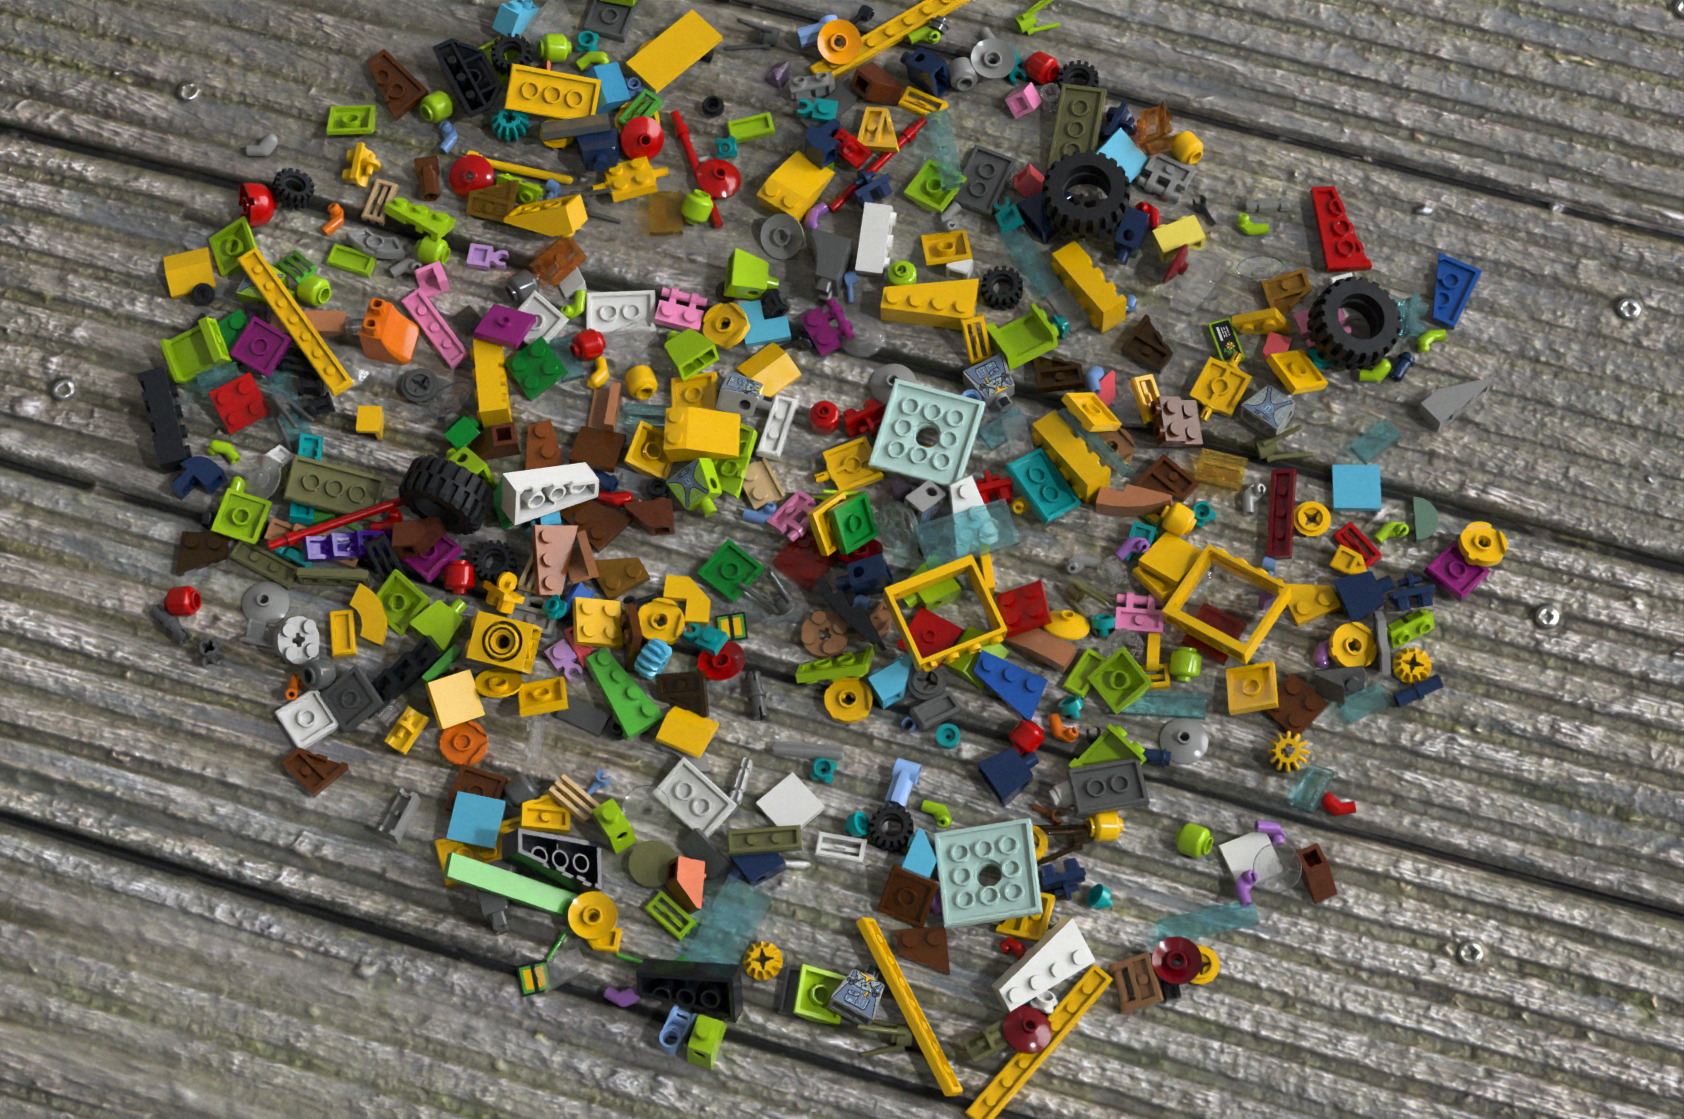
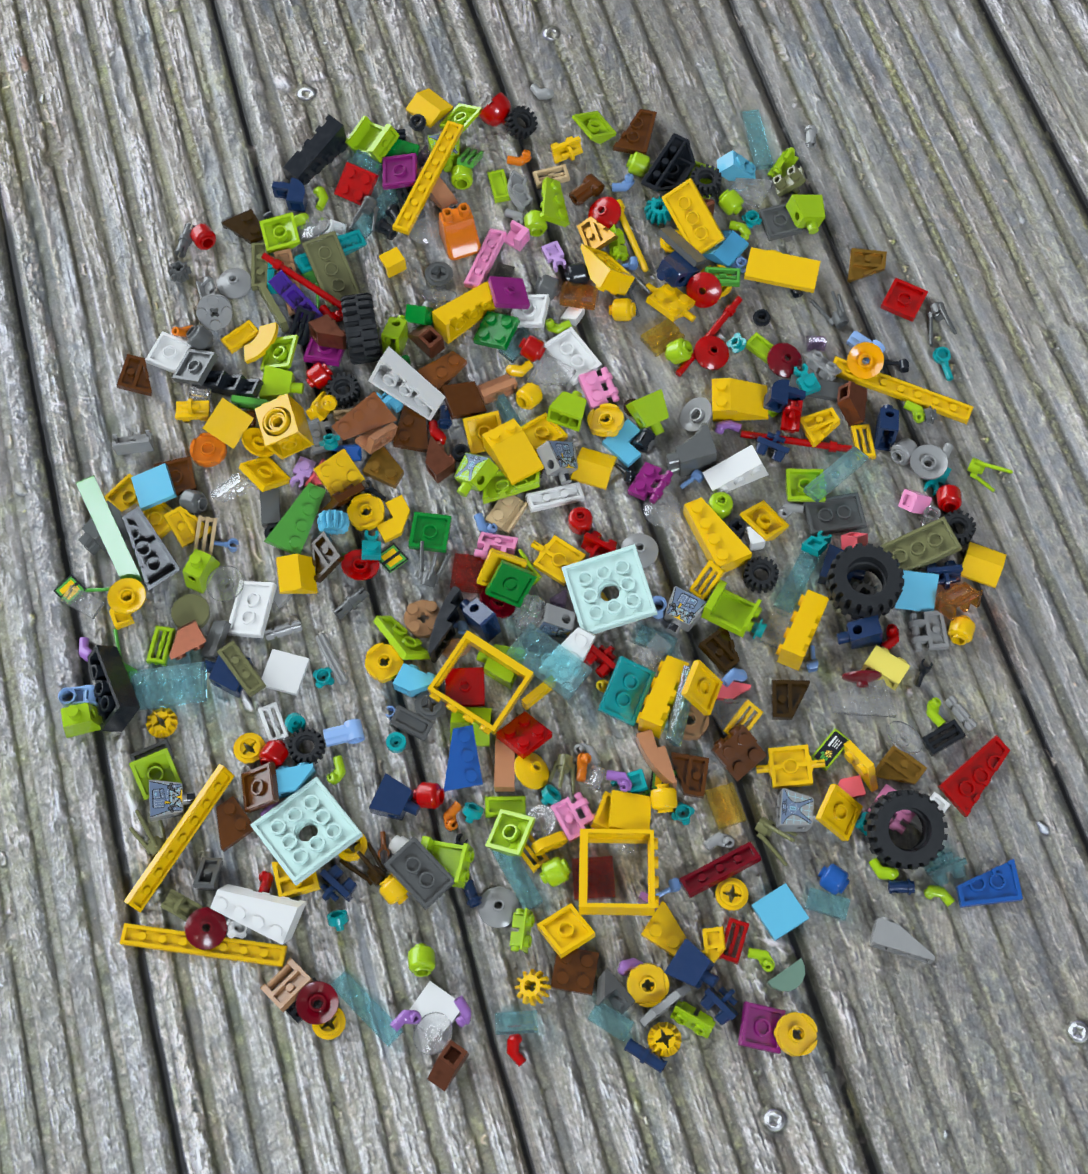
camera: 55 degrees right, 0 degrees up
none -> dark grey slope [193,857,223,891]
none -> yellow gear [233,733,265,764]
none -> red head [259,740,289,769]
none -> lime hinge [509,908,535,954]
none -> black head [564,262,590,288]
none -> orange arm [576,752,591,782]
none -> yellow head [609,298,636,321]
none -> black bush [728,518,746,539]
none -> dark red dish [767,343,802,378]
none -> blue head [818,864,850,895]
none -> black tile [921,719,966,756]
none -> yellow slope [961,542,1006,588]

